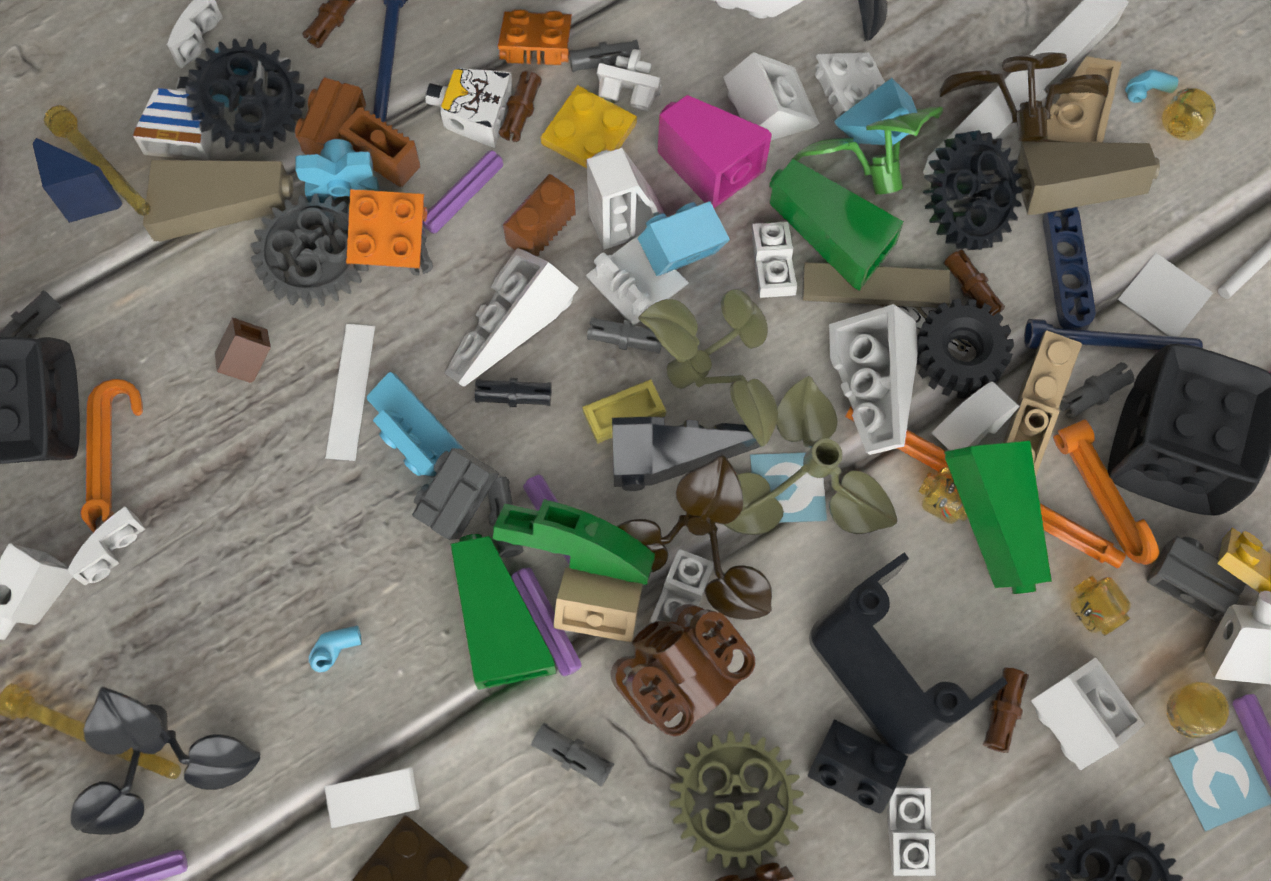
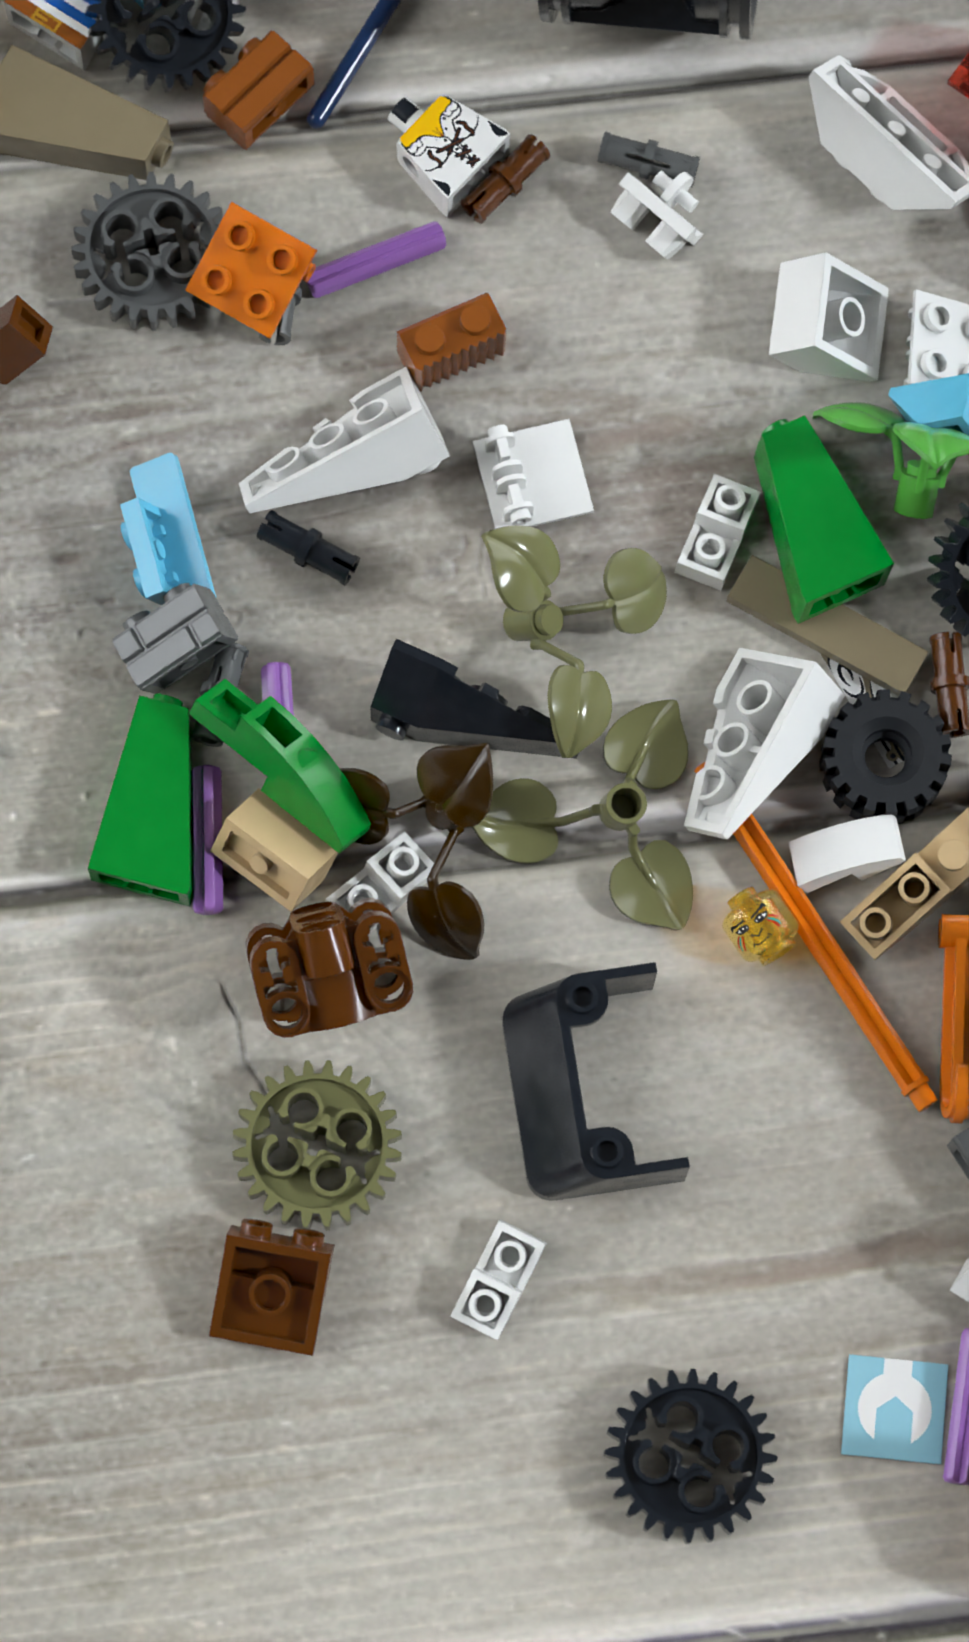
camera: 25 degrees right, 5 degrees up
medium azure plant [295,139,380,203] -> none
white sticker [325,324,375,461] -> none
dark orange brick [339,107,420,188] -> none
orange hinge [498,9,572,66] -> none
dark grey pin [531,723,615,787] -> none
yellow plate [541,85,637,168] -> none
light yellow tile [582,379,666,444] -> none
white wedge [587,148,664,250] -> none
dark grey pin [587,317,662,354] -> none
medium azure brick [637,201,730,277] -> none
dark pink slope [657,95,772,208] -> none
sticker [750,453,827,523] -> none
black bracket [808,719,908,814] -> none
green slope [944,441,1052,594] -> none
reddish brown pin [983,667,1029,753] -> none
white slope [1031,657,1145,771] -> none
clear yellow head [1070,575,1131,636] -> none
clear yellow head [1166,682,1229,739] -> none

